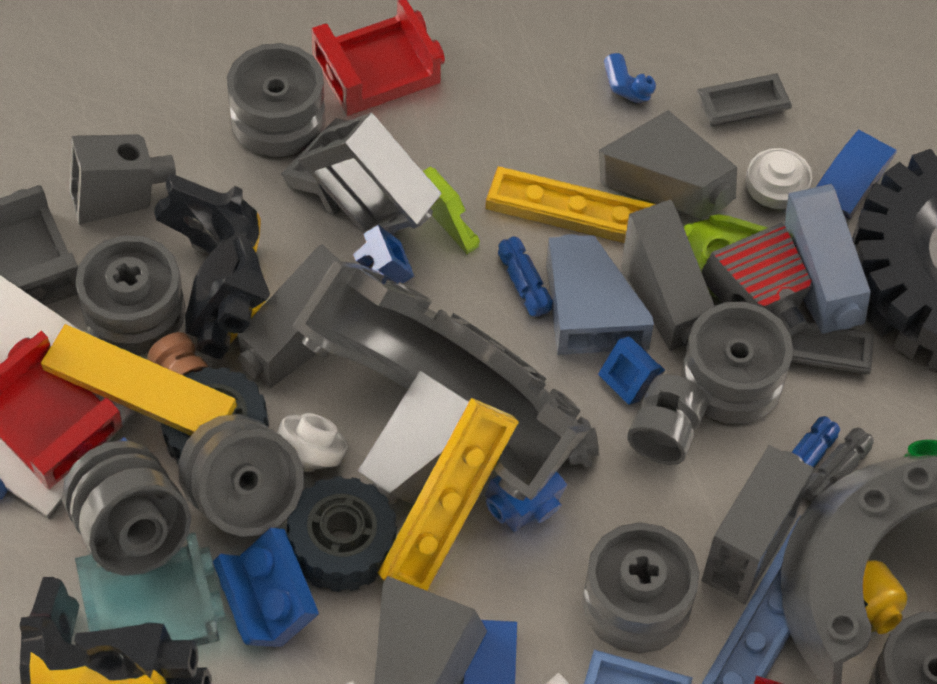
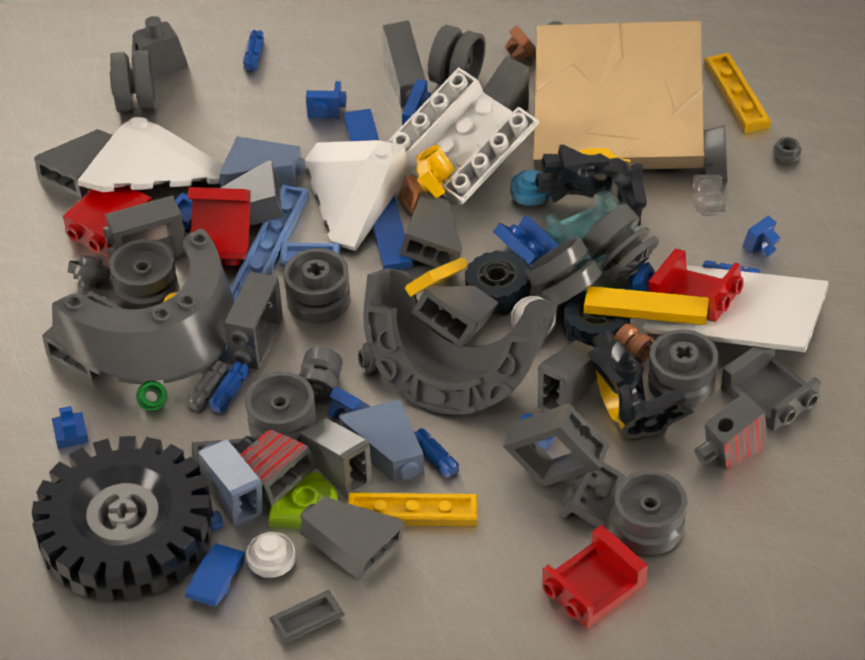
camera: 170 degrees right, 10 degrees down
lime tile [423,166,480,254] -> none
blue arm [604,53,656,104] -> none

